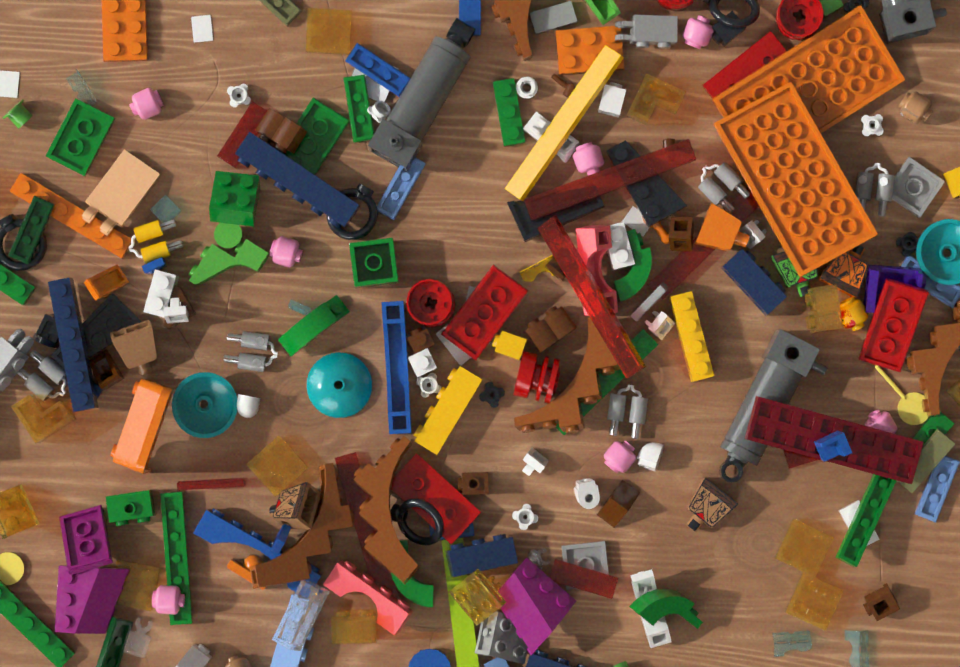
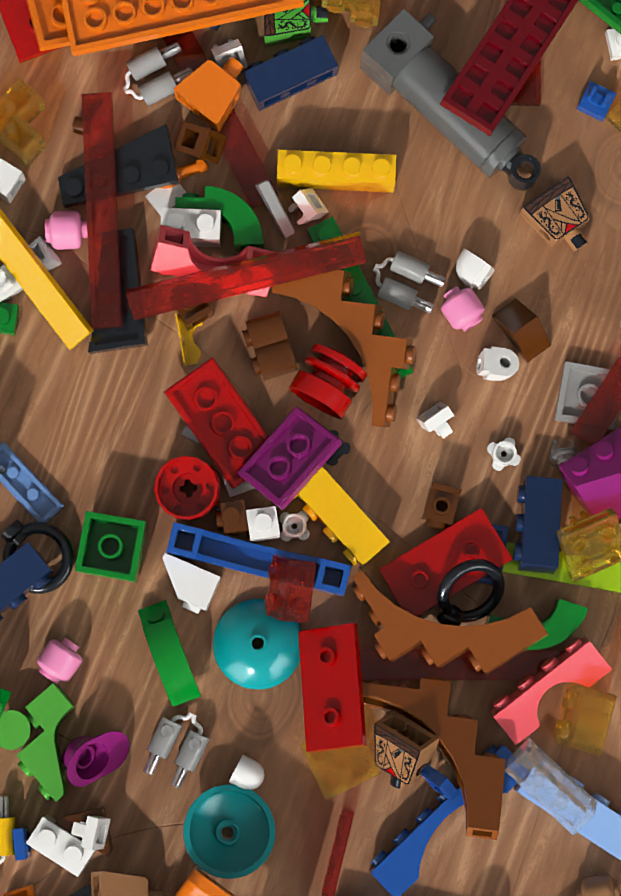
camera: 80 degrees left, 5 degrees down
orange tile [227,554,266,590] -> none
clear light blue tile [288,300,312,316] -> none
yellow brick [492,331,527,361] -> none
blue panel [814,431,852,462] -> none
none -> magenta piece [60,731,130,787]
none -> white slope [162,553,221,614]
none -> magenta tile [237,406,342,510]
none -> clear red bracket [265,555,316,622]
none -> red plate [298,623,367,753]
none -> blue tile [577,81,617,122]

